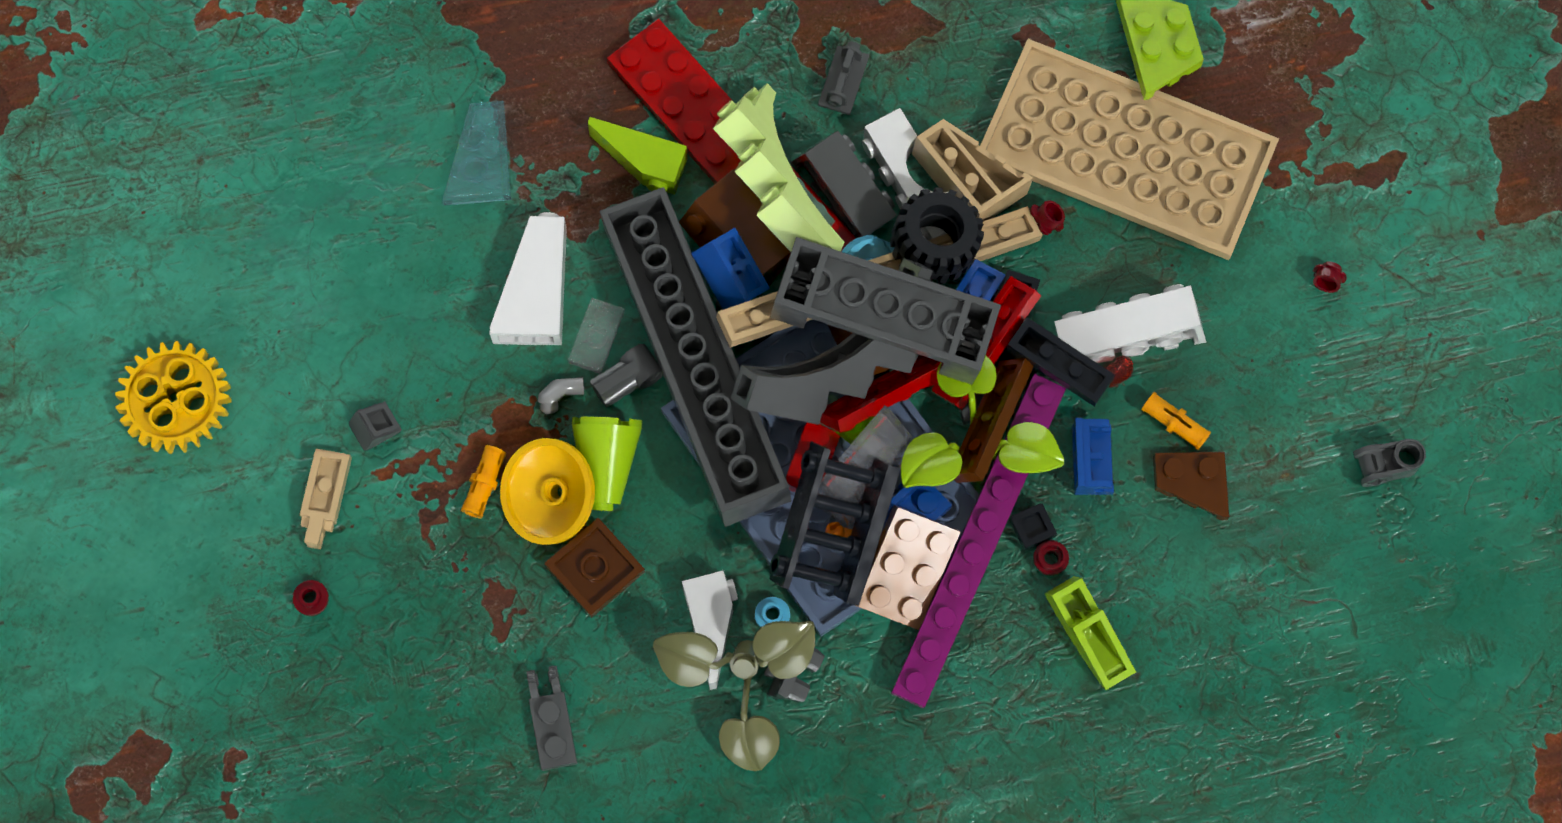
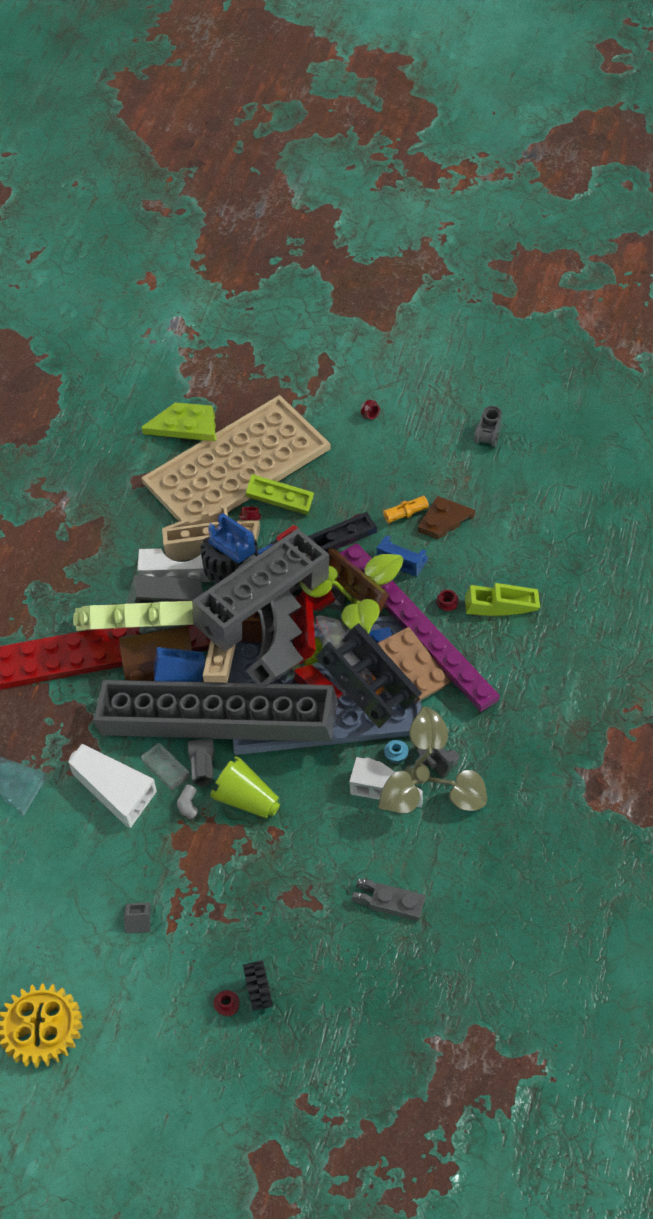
camera: 55 degrees left, 20 degrees down
tan hinge [300,449,352,550] -> none
light orange pin [461,445,506,519] -> none
yellow dish [500,438,595,545] -> none
reddish brown plate [544,518,645,618] -> none
lime slope [588,117,688,195] -> none
dark grey hinge [818,41,870,115] -> none
black plate [1009,503,1057,551] -> none
white wedge [1054,284,1206,363] -> none
none -> blue hinge [208,513,256,564]
none -> black tyre [243,960,273,1011]
none -> lime plate [245,474,314,515]

